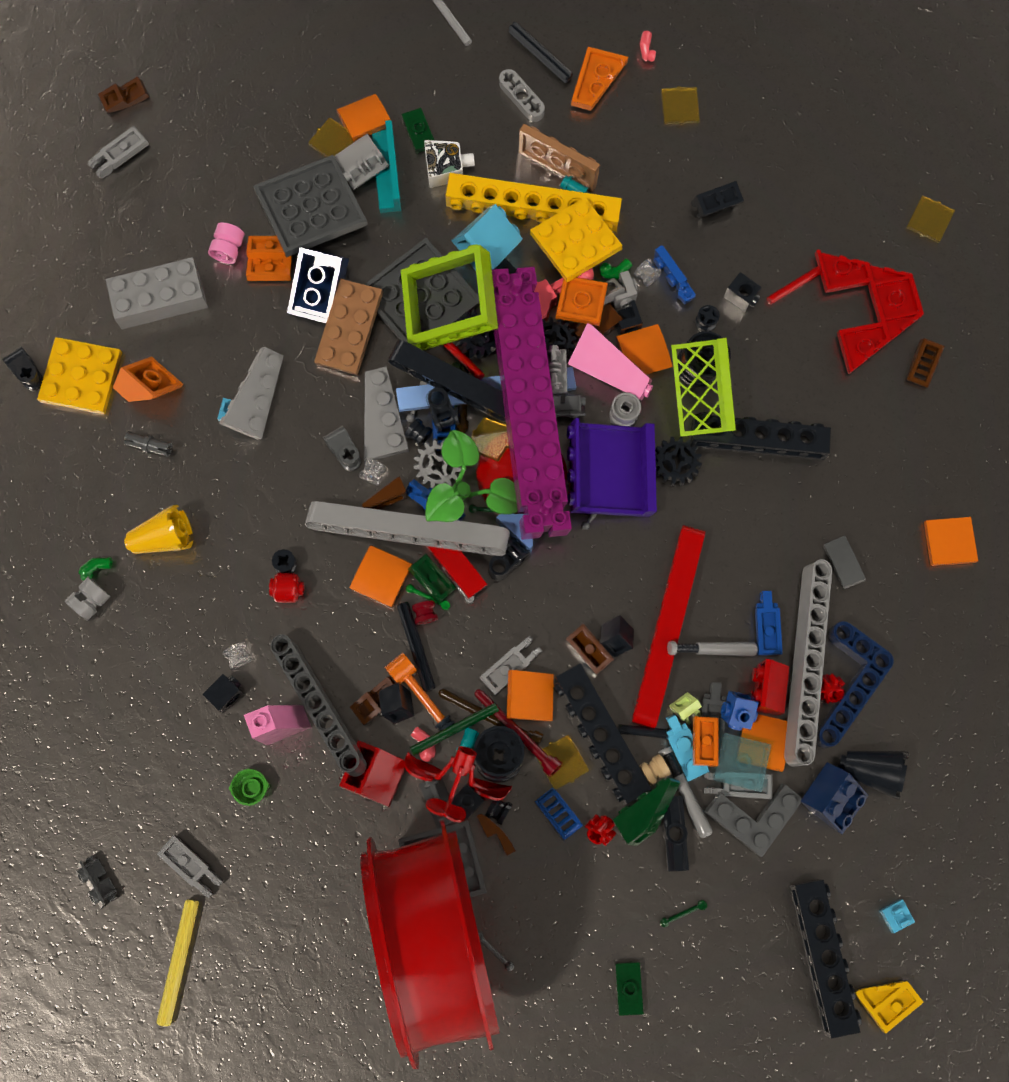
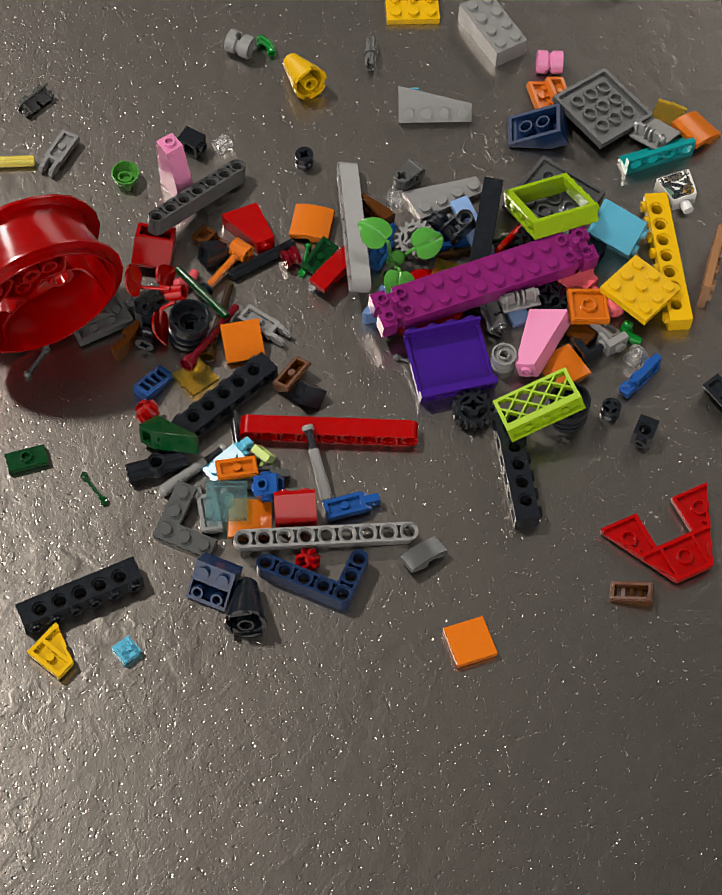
camera: 75 degrees right, 15 degrees down
orange slope [113,356,183,402] -> none
red head [269,573,304,603] -> none
medium nougat plate [314,279,383,375] -> none
dark green plate [401,108,435,154] -> none
black piece [488,537,530,581] -> none
teal pin [560,176,589,193] -> none
tan wheel [639,754,671,786] -> none
red bar [767,266,820,305] -> none
none -> red slope [222,202,275,254]

